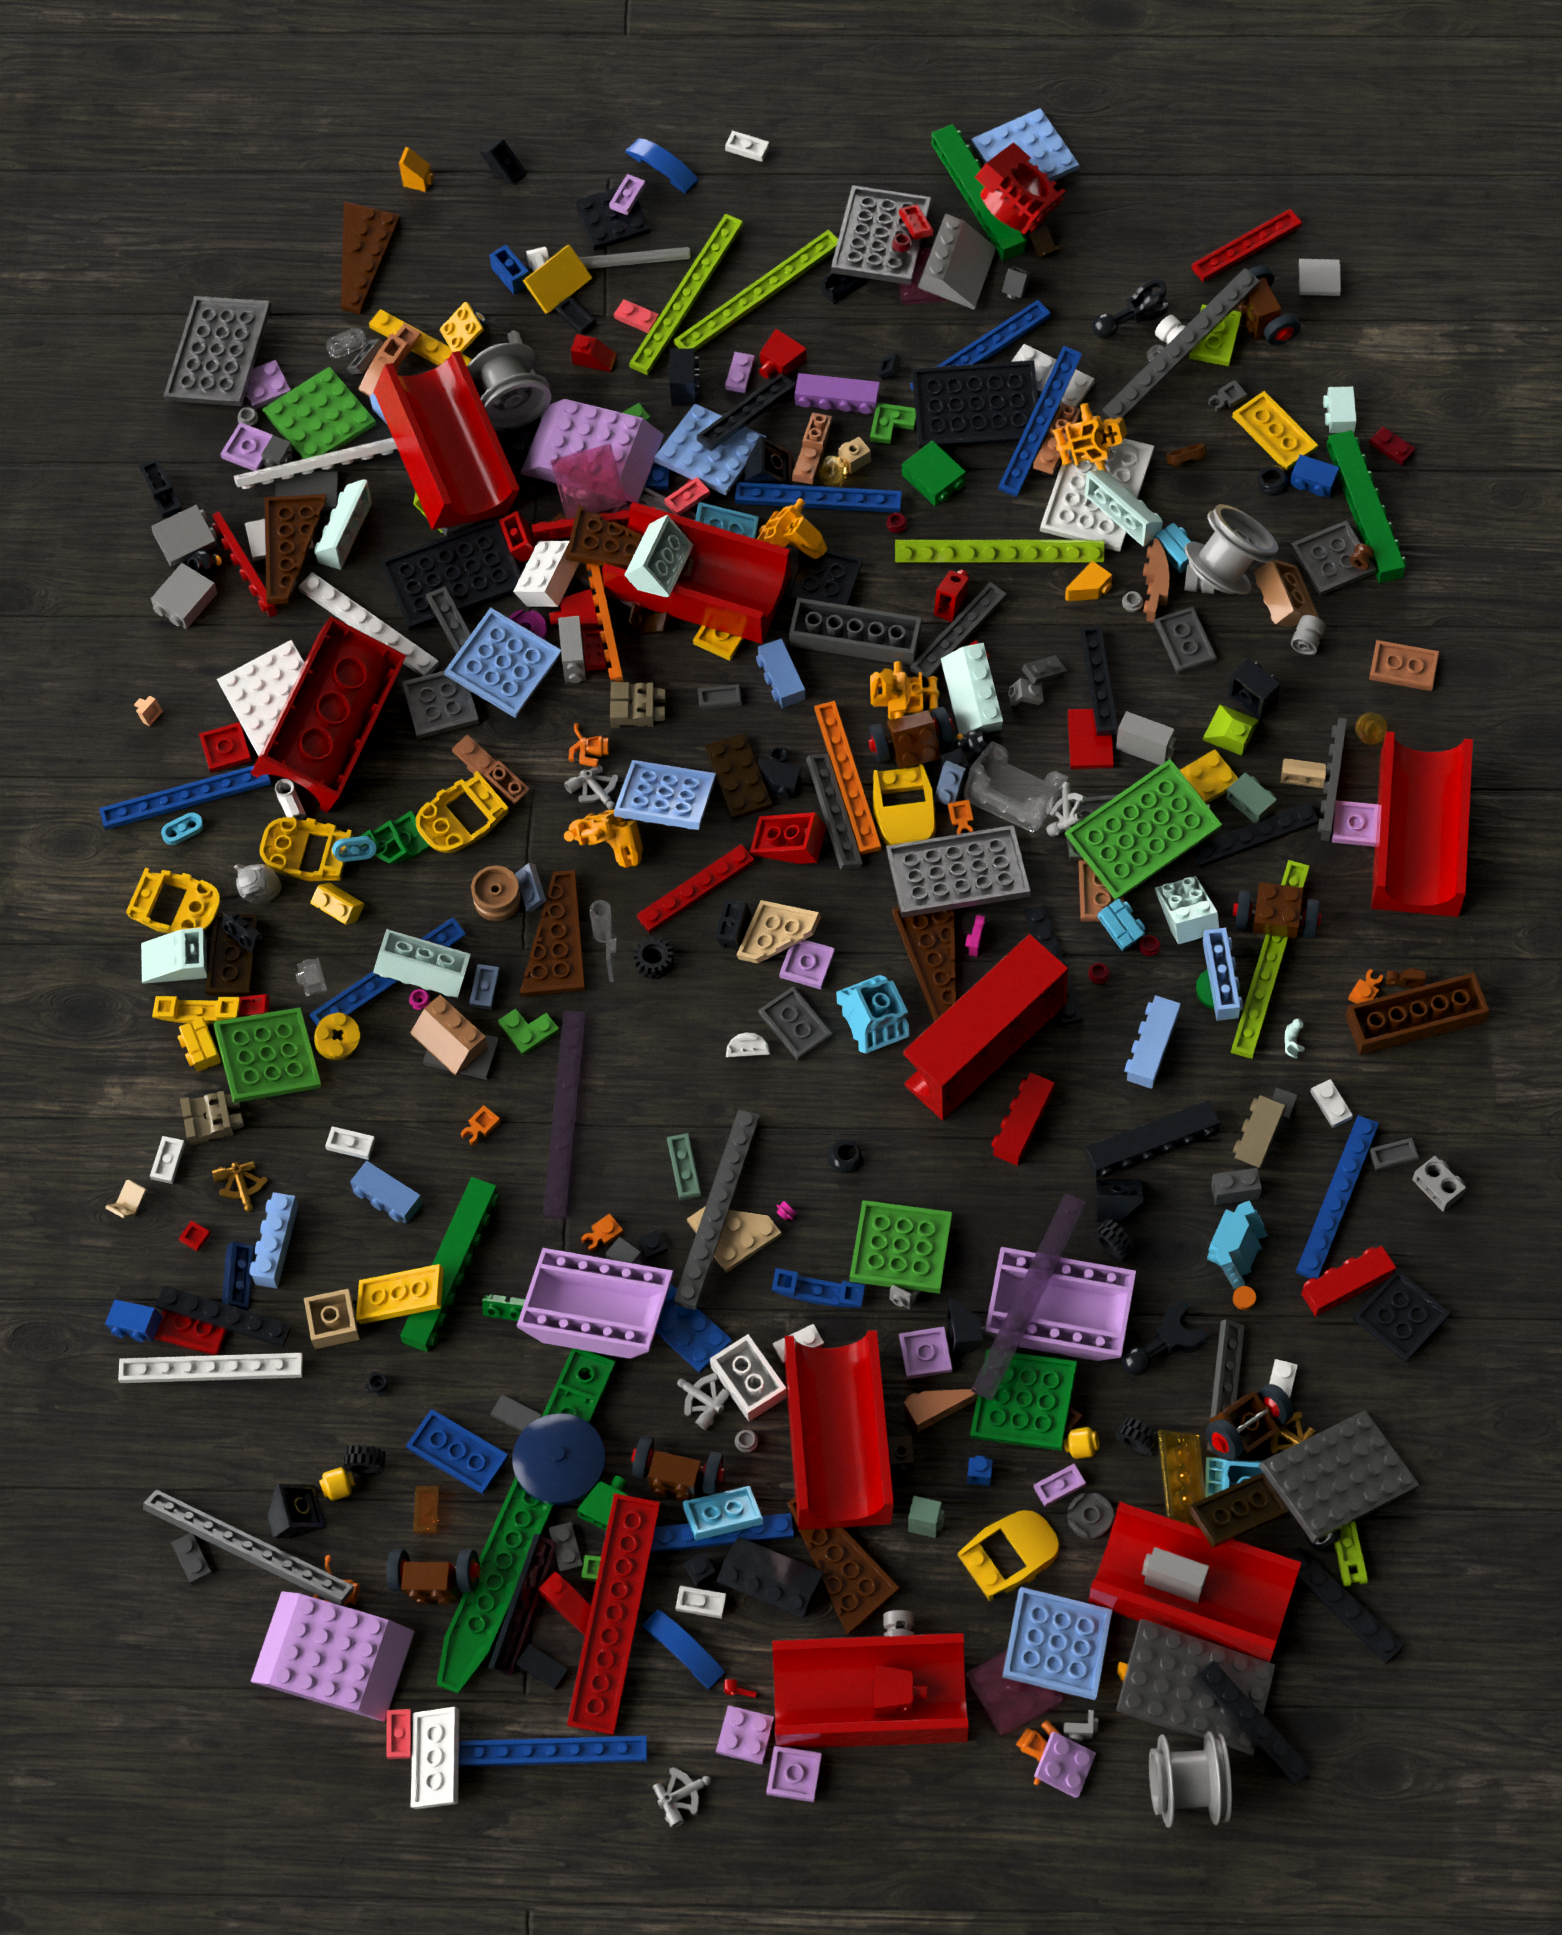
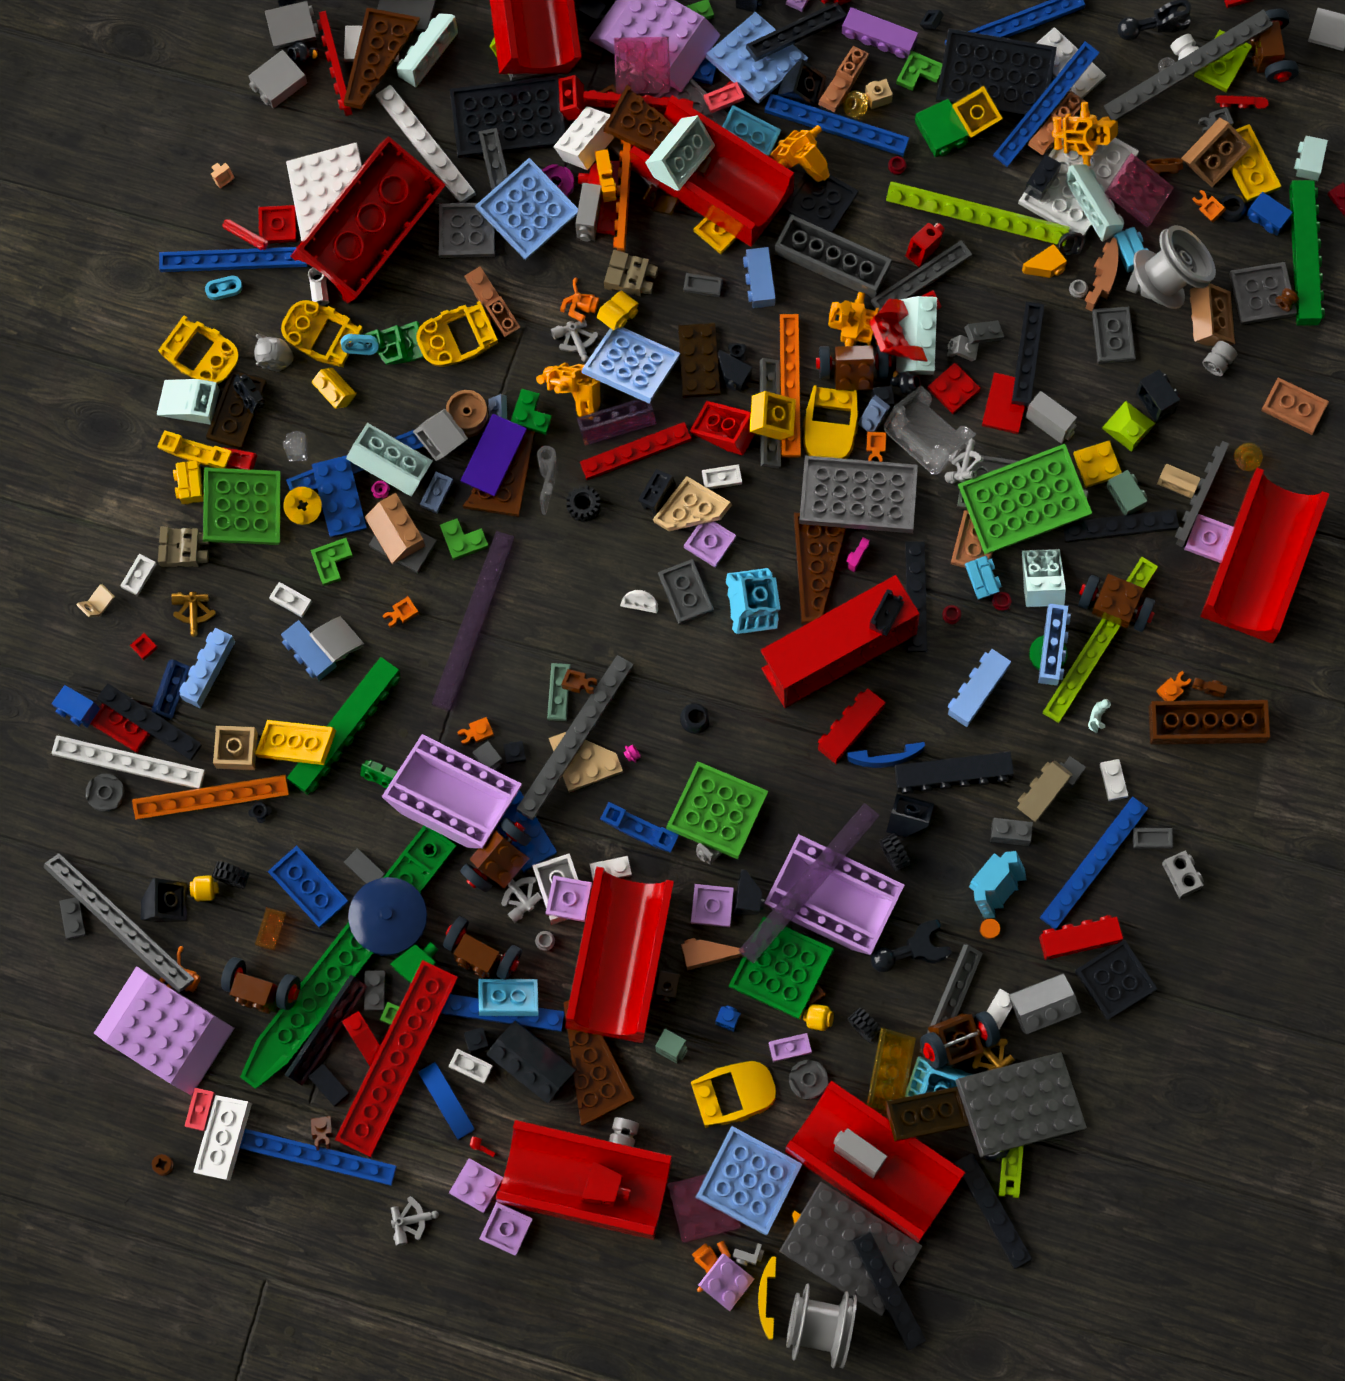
camera: 15 degrees right, 10 degrees up
none -> dark grey tile [86,774,125,812]
none -> orange plate [132,775,289,820]
none -> reddish brown wheel [152,1154,174,1176]
none -> red axle [222,219,268,250]
none -> light grey slope [309,616,364,663]
none -> bright green plate [310,538,353,586]
none -> reddish brown plate [311,1116,333,1151]
none -> blue plate [312,455,367,538]
none -> light grey slope [413,409,468,461]
none -> dark purple tile [460,414,527,497]
none -> reddish brown brick [460,817,531,893]
none -> green plate [511,389,552,435]
none -> lavender plate [546,875,592,922]
none -> reddish brown plate [561,669,598,694]
none -> clear purple brick [577,399,657,446]
none -> light orange piece [595,149,617,202]
none -> yellow brick [597,290,639,330]
none -> white plate [702,464,742,490]
none -> yellow brick [750,391,796,440]
none -> yellow slope [758,1256,776,1340]
none -> blue slope [847,742,925,768]
none -> red piece [869,299,928,362]
none -> black hinge [869,589,904,636]
none -> red plate [927,363,981,414]
none -> yellow brick [952,86,1003,137]
none -> slope [1009,973,1082,1034]
none -> black brick [1025,154,1062,201]
none -> black piece [1057,231,1085,258]
none -> clear pink plate [1104,153,1174,227]
none -> medium nougat slope [1181,118,1251,187]
none -> orange plate [1192,190,1226,223]
none -> red hinge [1215,95,1268,109]

